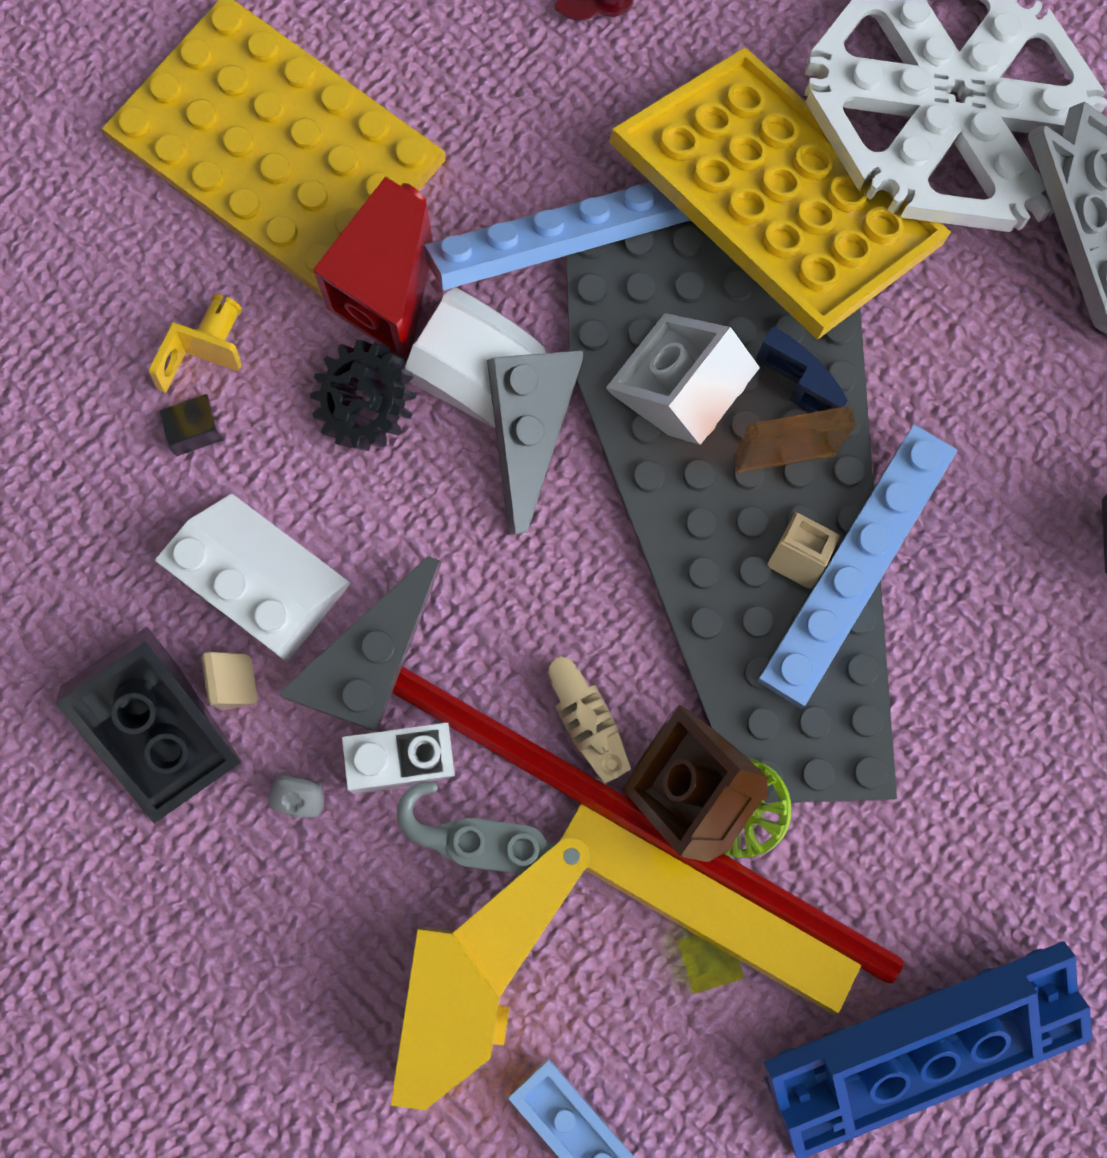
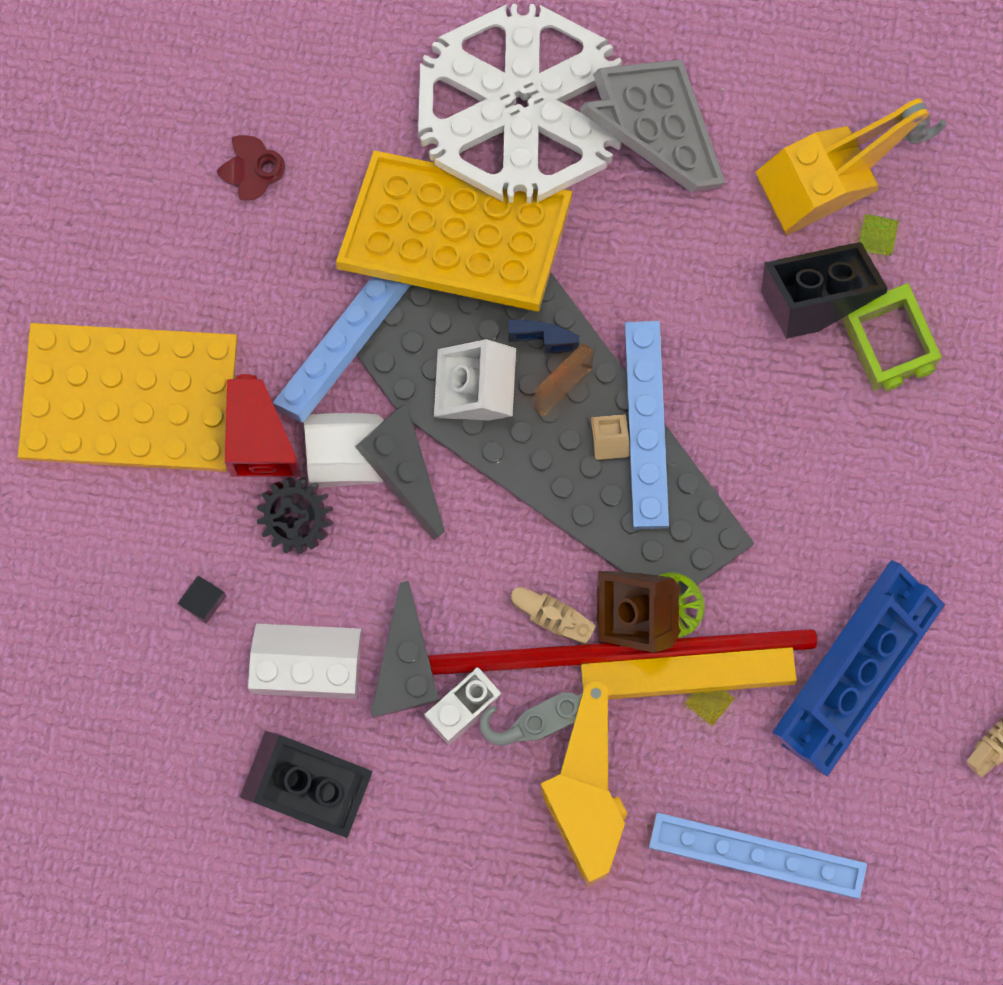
camera: 30 degrees left, 0 degrees up
yellow bracket [149,294,242,393] -> none
tan slope [201,652,258,711] -> none
light grey piece [268,772,324,818] -> none

